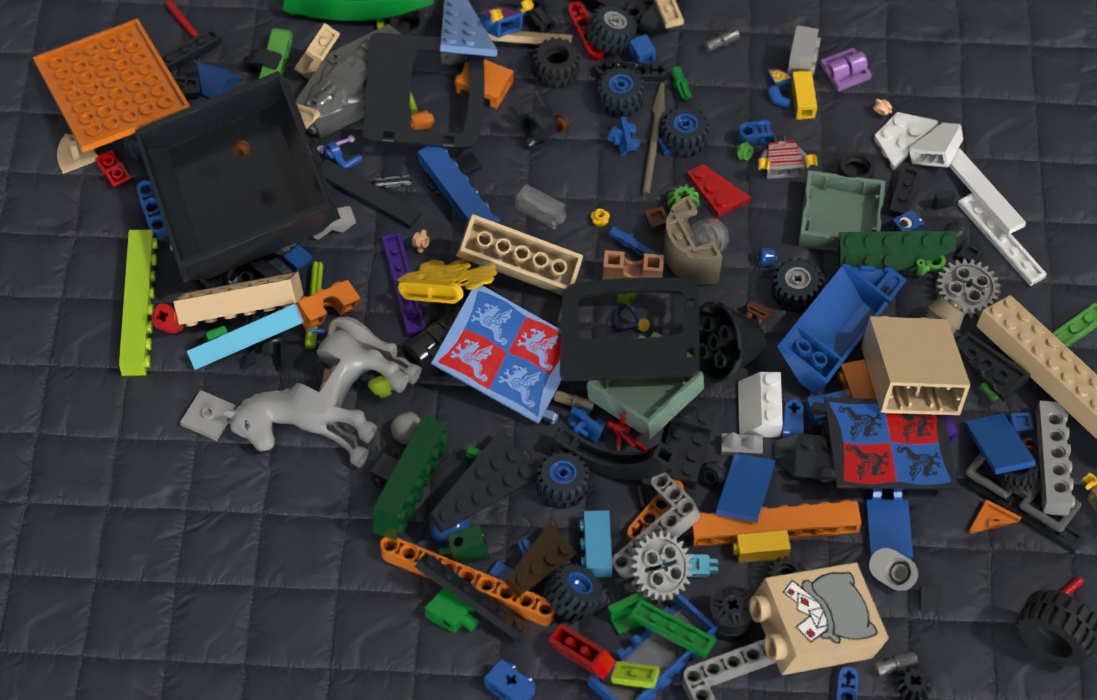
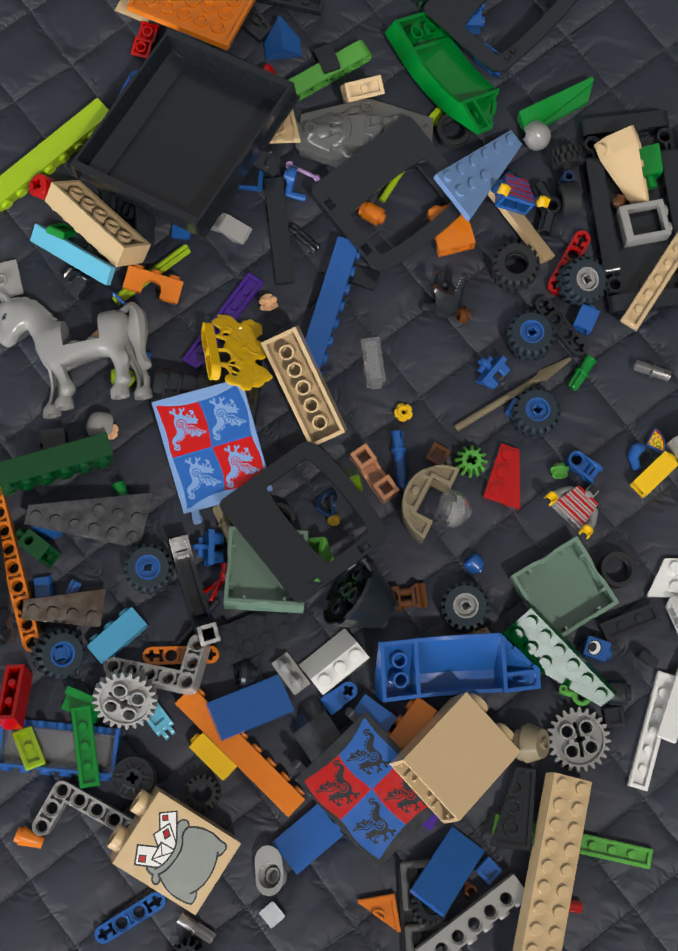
camera: 50 degrees right, 20 degrees up
reddish brown plate [232,140,251,158] -> none

